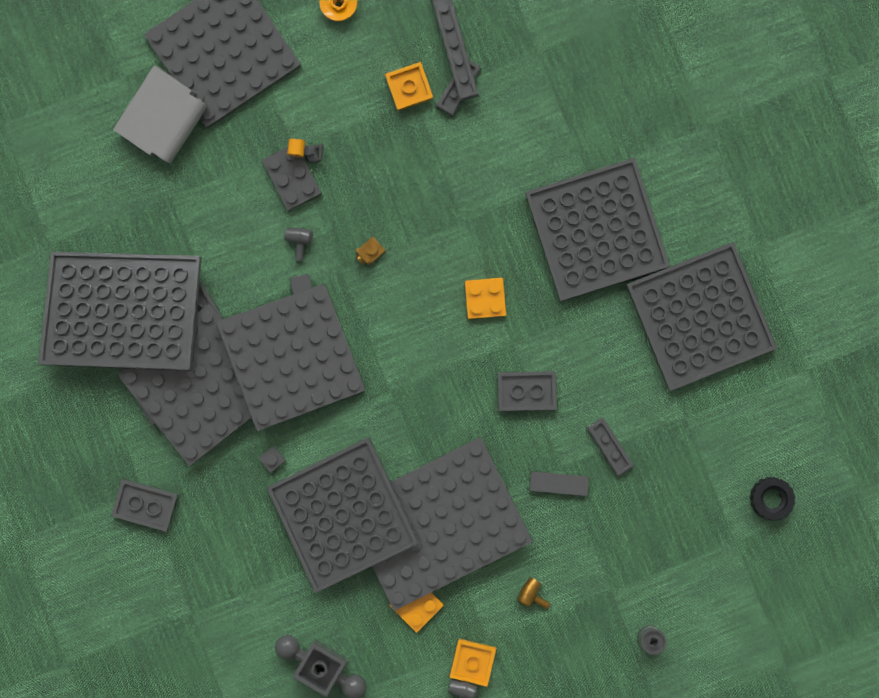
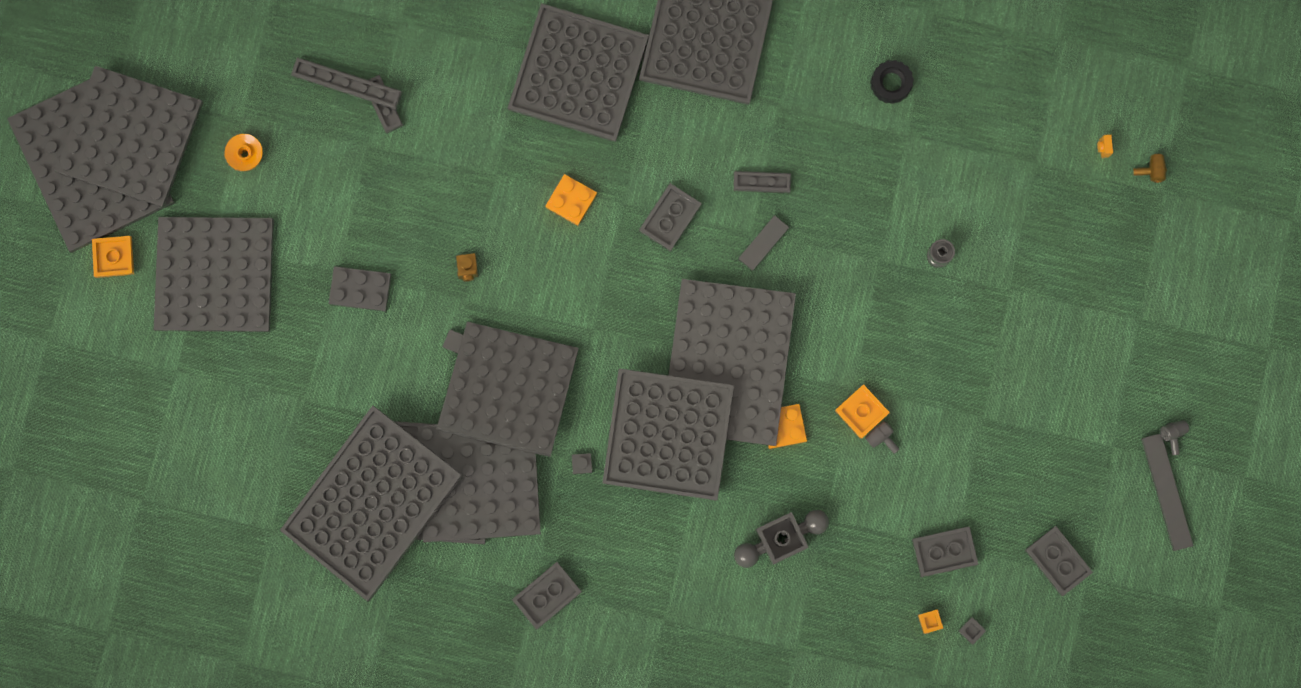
camera: 65 degrees left, 5 degrees down
light grey piece [113,65,208,164] -> none
dark grey piece [284,227,313,261] -> none
leg [287,139,324,163] -> none
light orange plate [385,62,433,111] -> none
pearl gold piece [517,577,550,609] -> none

